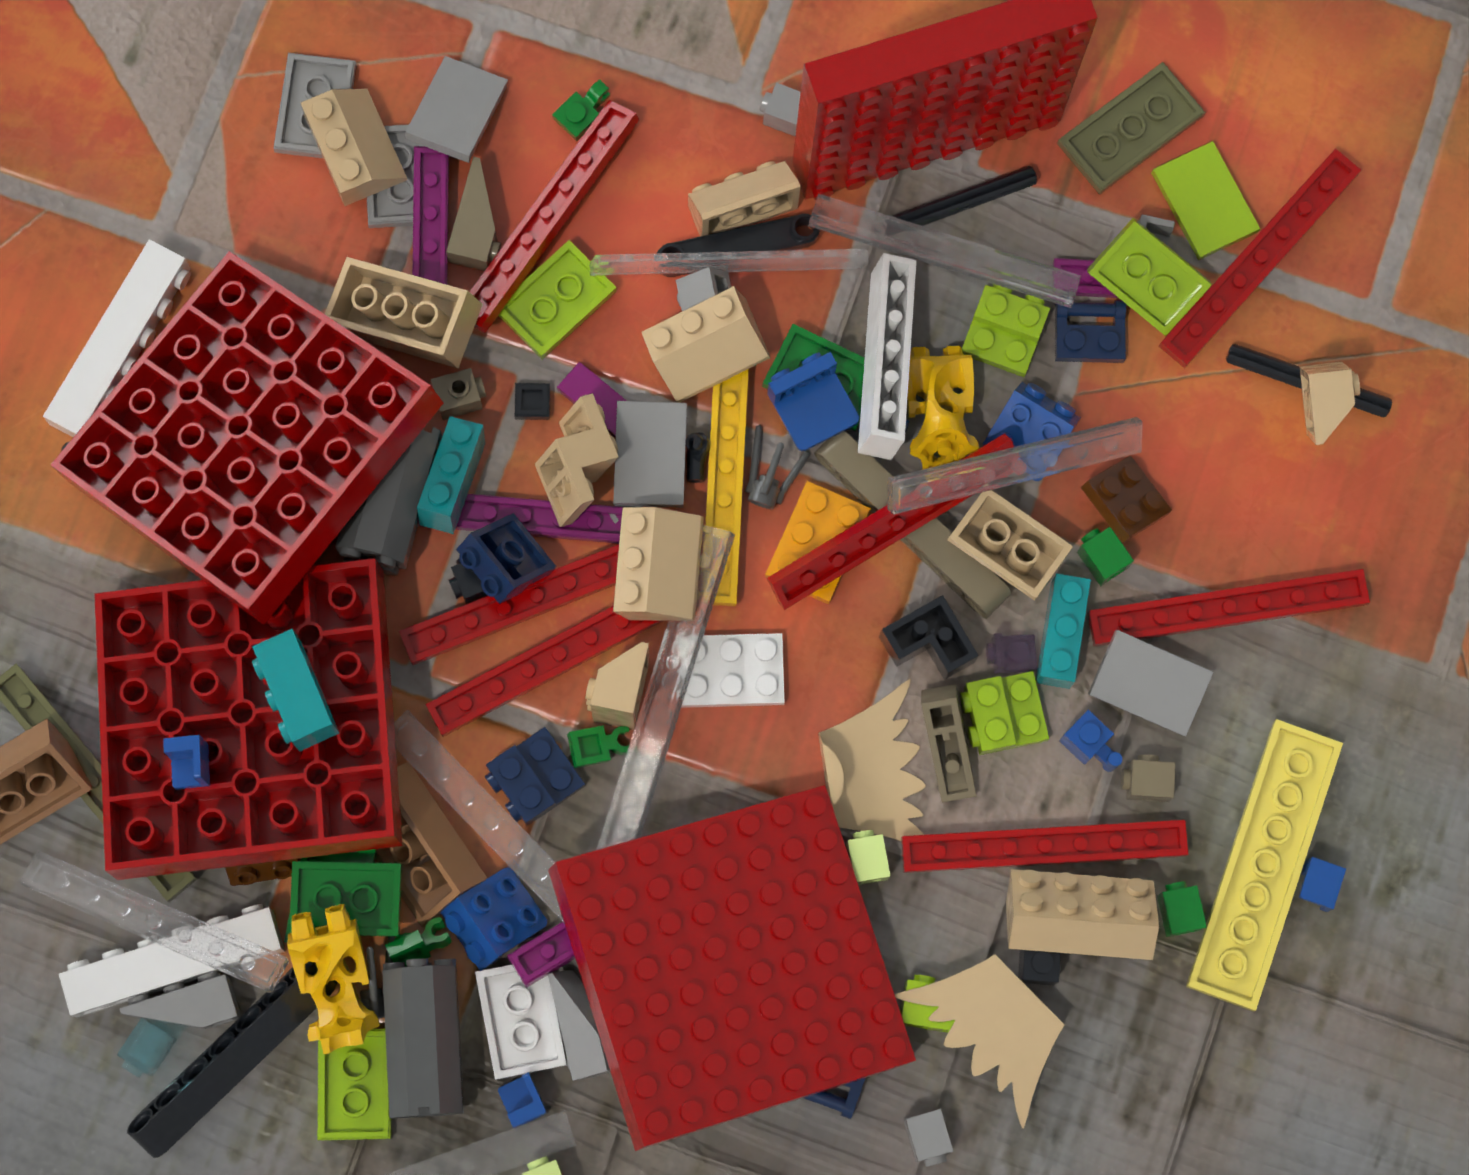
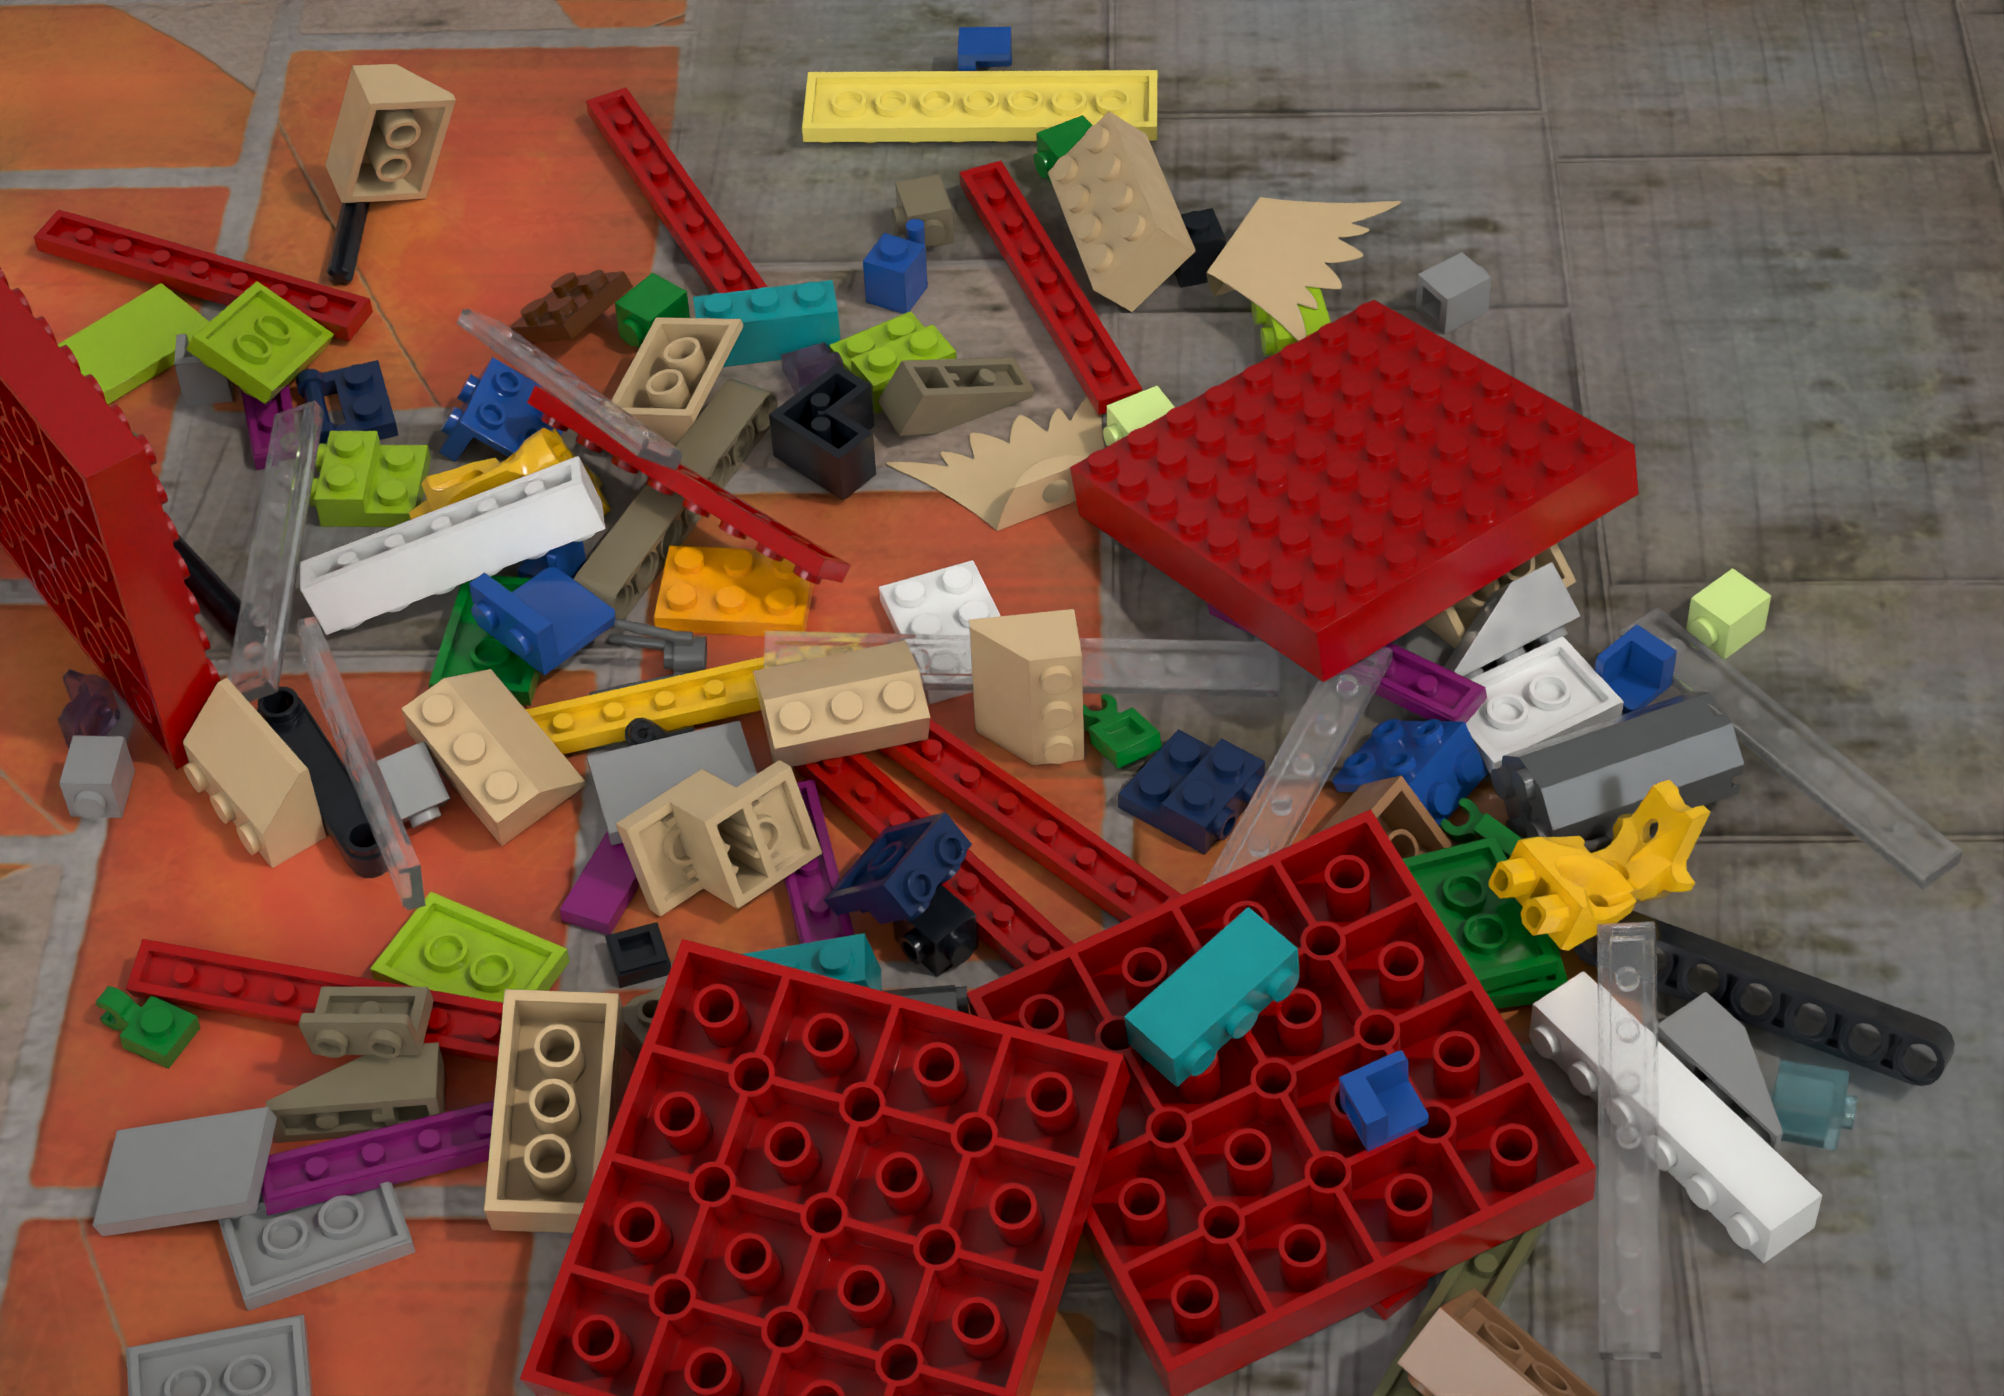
camera: 100 degrees left, 30 degrees down
tan slope [300,89,408,206] -> none
lime tile [317,1029,392,1141] -> none
light grey tile [1088,630,1214,737] -> none
none -> dark tan bracket [298,987,434,1058]

